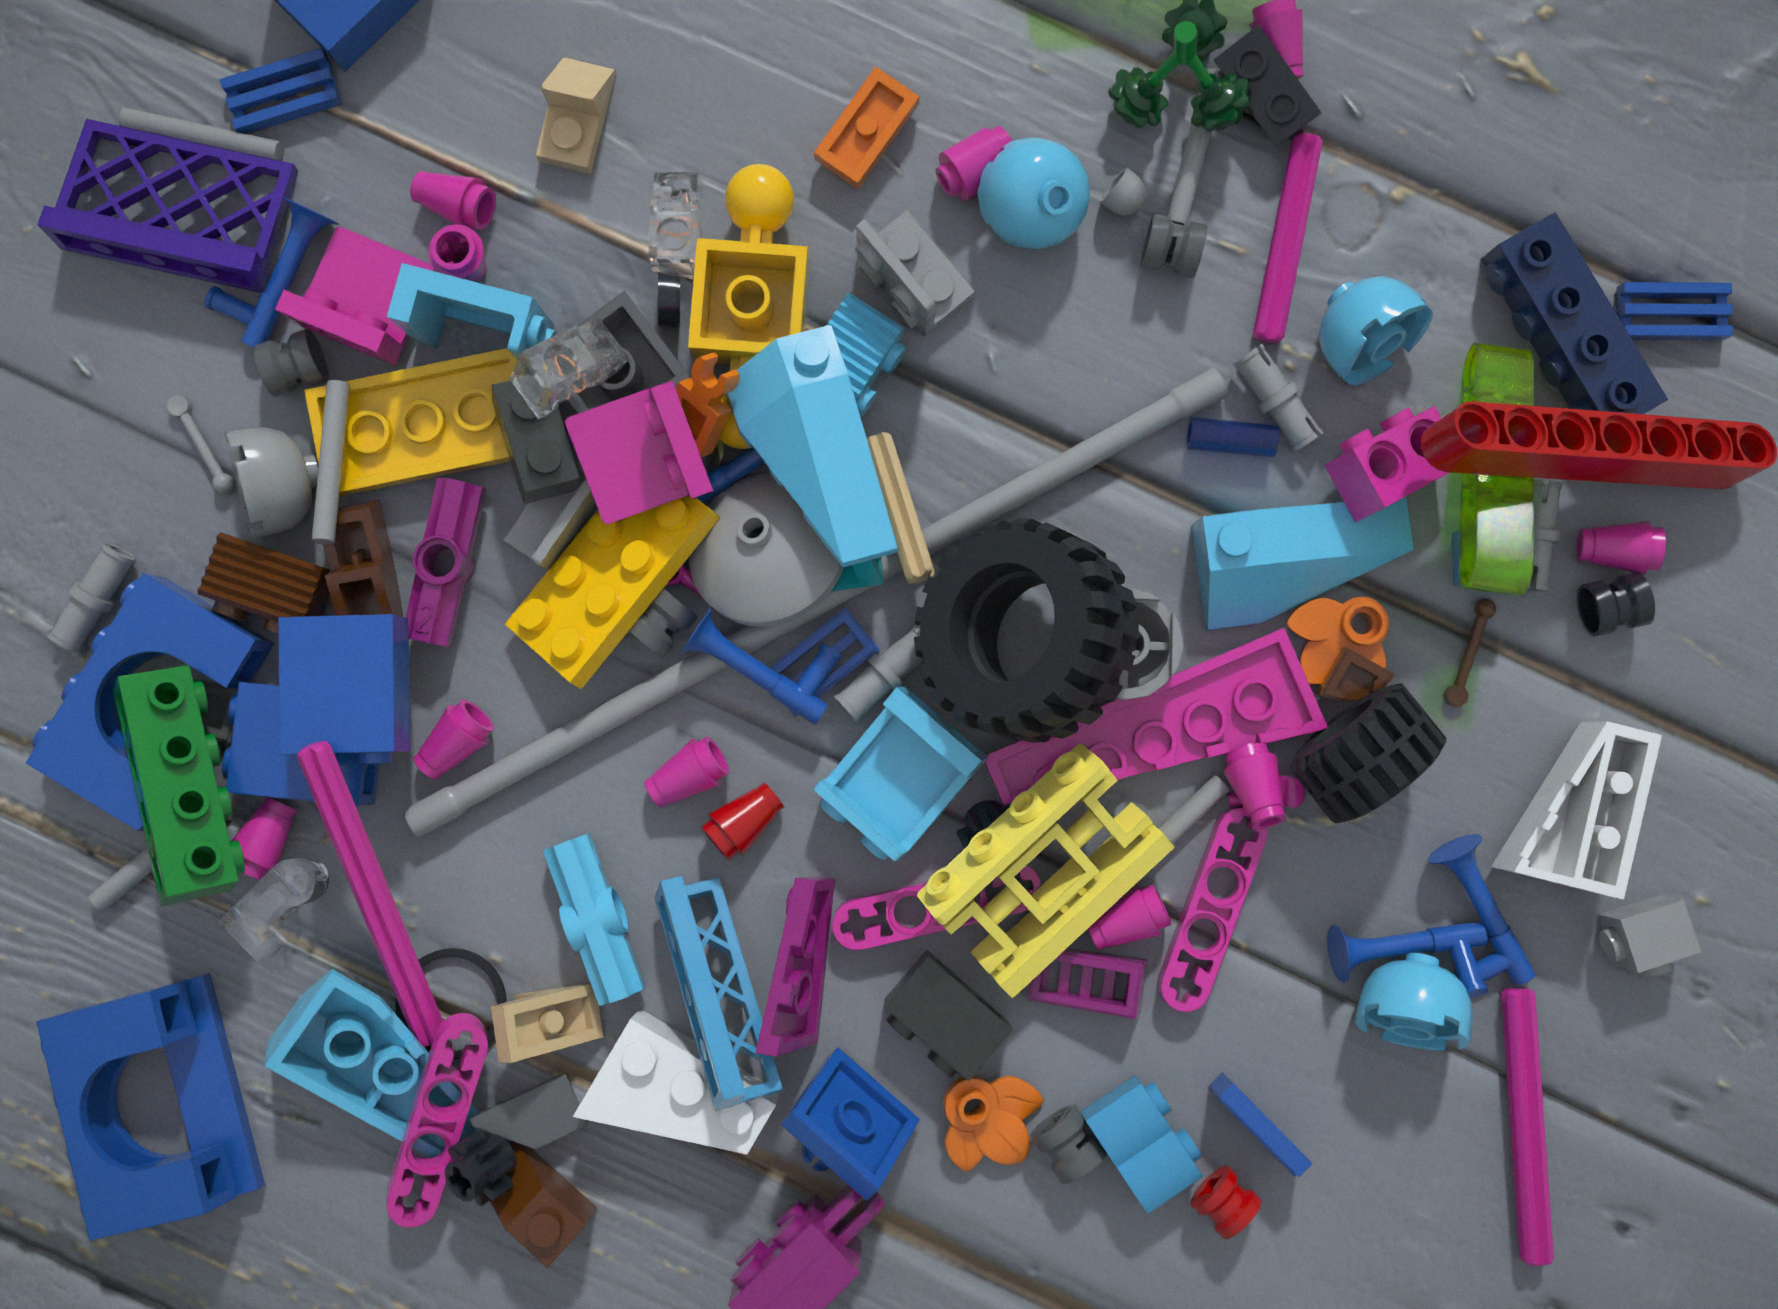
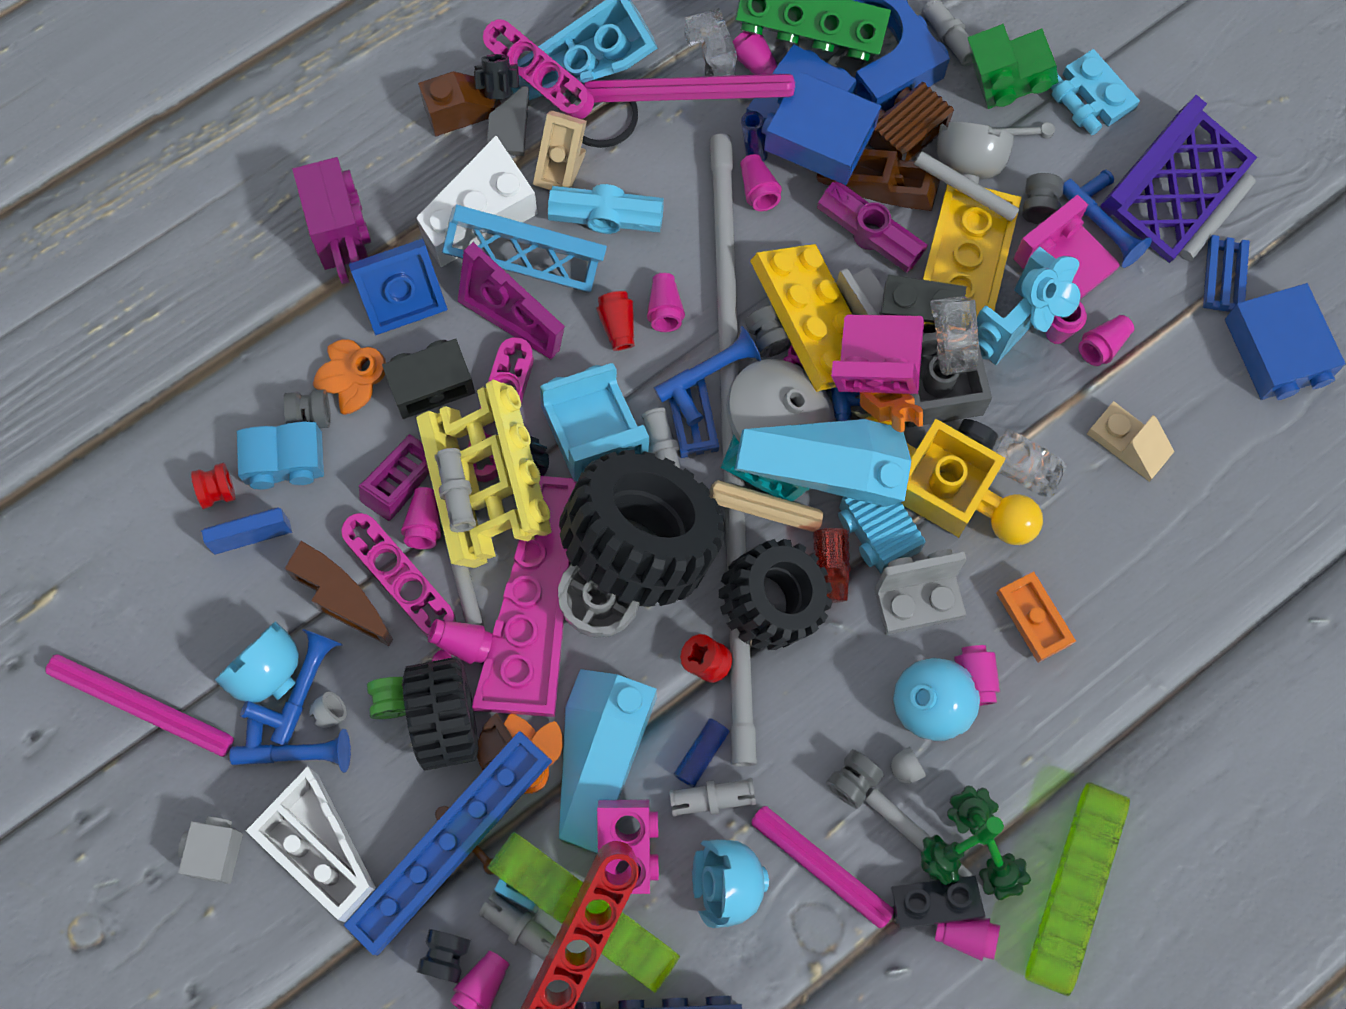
camera: 115 degrees right, 15 degrees down
none -> reddish brown slope [284,541,393,646]
none -> light grey hinge [309,691,347,728]
none -> blue plate [344,731,552,956]
none -> bright green wheel [367,677,406,719]
none -> light grey pin [435,448,476,533]
none -> red wheel [680,634,732,683]
none -> black tyre [719,539,832,650]
none -> clear blue hinge [741,111,768,162]
none -> clear red hinge [813,528,851,603]
none -> green brick [967,23,1059,109]
none -> medium azure plate [1022,256,1081,332]
none -> medium azure plate [1050,49,1140,135]

